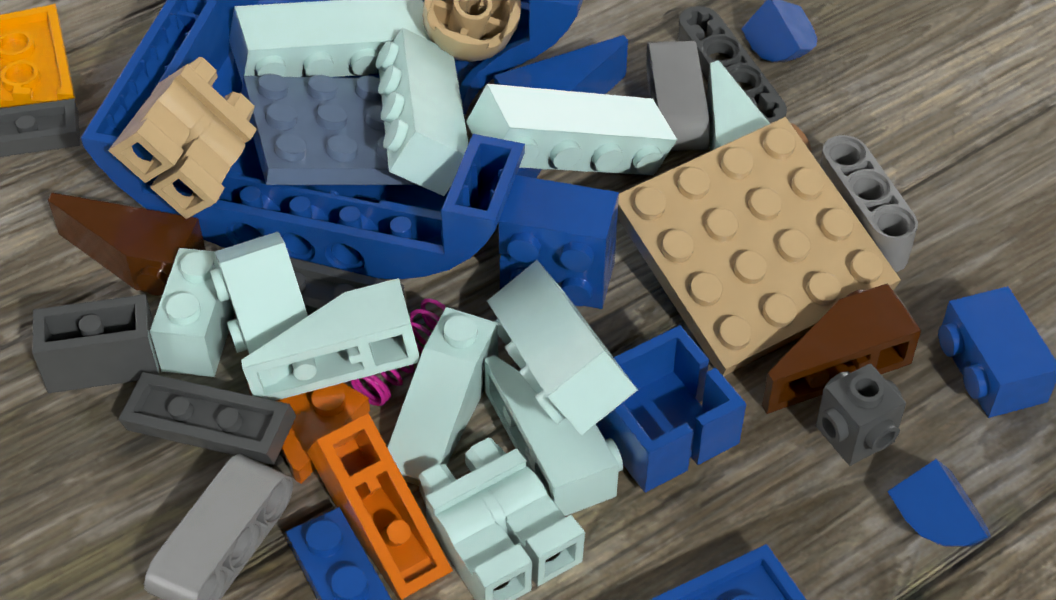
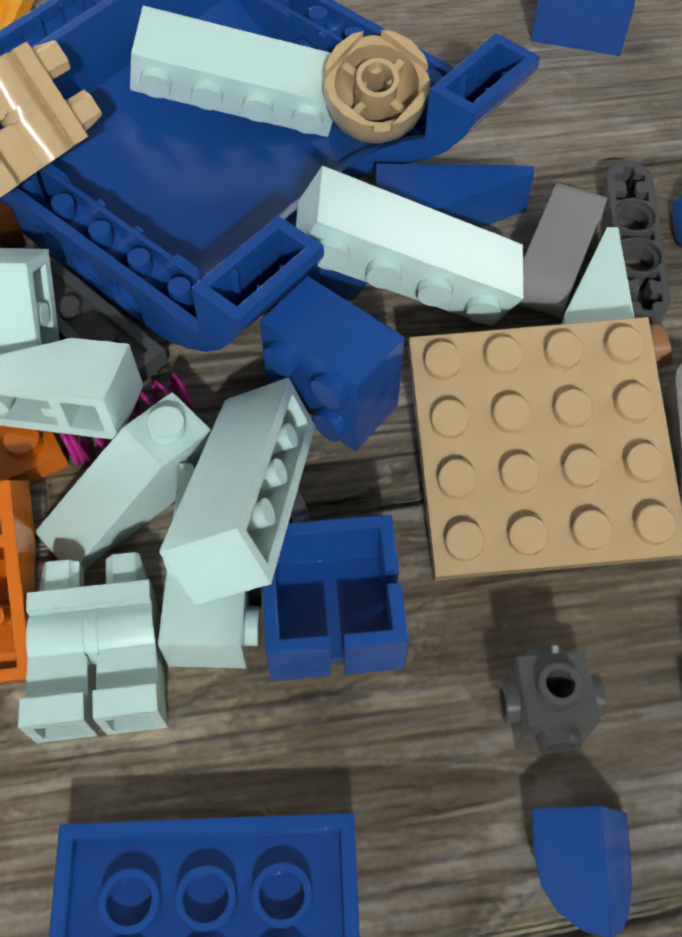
camera: 25 degrees right, 10 degrees up
sand blue plate [241,74,417,185] -> none
light aqua brick [376,27,469,196] -> none
reddish brown slope [762,283,921,414] -> none

